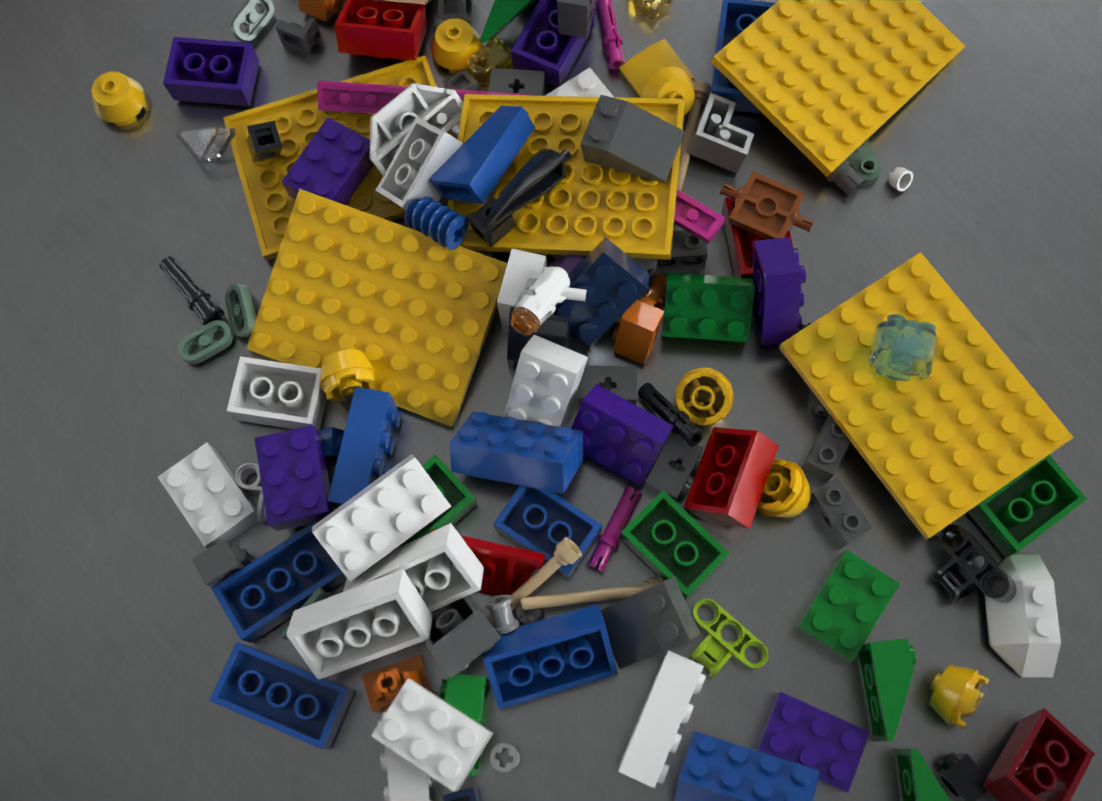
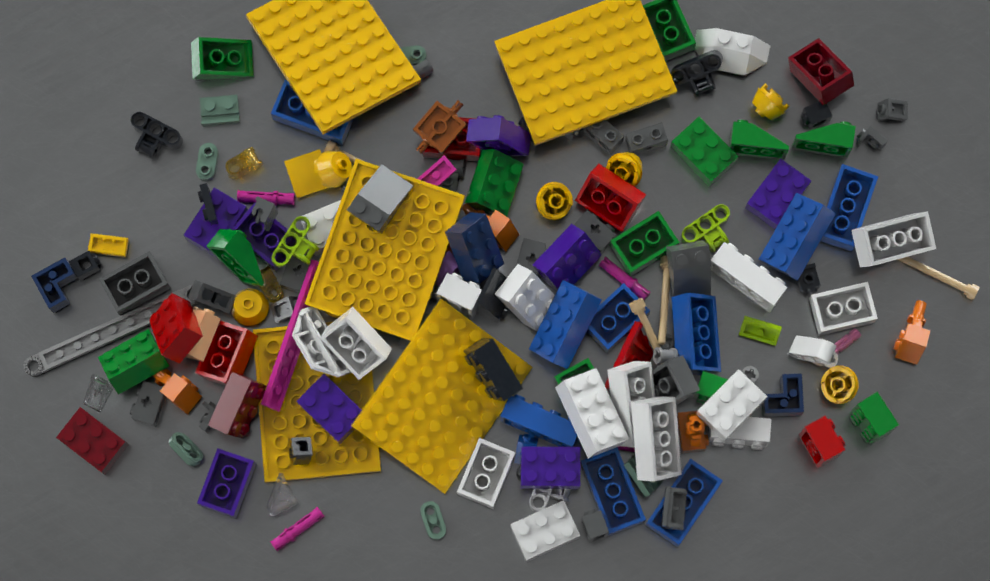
camera: 80 degrees left, 5 degrees up
yellow cone [92,71,146,126] -> none
black pin [159,256,224,325] -> none
sand green plate [225,284,257,337] -> none
yellow cone [319,349,377,401] -> none
blue piece [405,196,469,250] -> none
blue slope [429,105,535,204] -> none
black brick [467,197,516,247] -> none
black piece [481,148,572,233] -> none
white piece [510,266,587,335] -> none
black pin [638,383,704,447] -> none
light grey brick [687,93,754,173] -> none
clear light blue brick [869,314,937,381] -> none
white hinge [888,167,913,191] -> none
none -> brick [208,372,267,439]
none -> dark pink pin [270,507,325,552]
none -> lime piece [271,216,319,267]
none -> dark grey bush [448,158,466,178]
none -> black brick [464,338,523,401]
none -> dark grey hinge [661,487,687,530]
none -> lime plate [739,316,782,346]

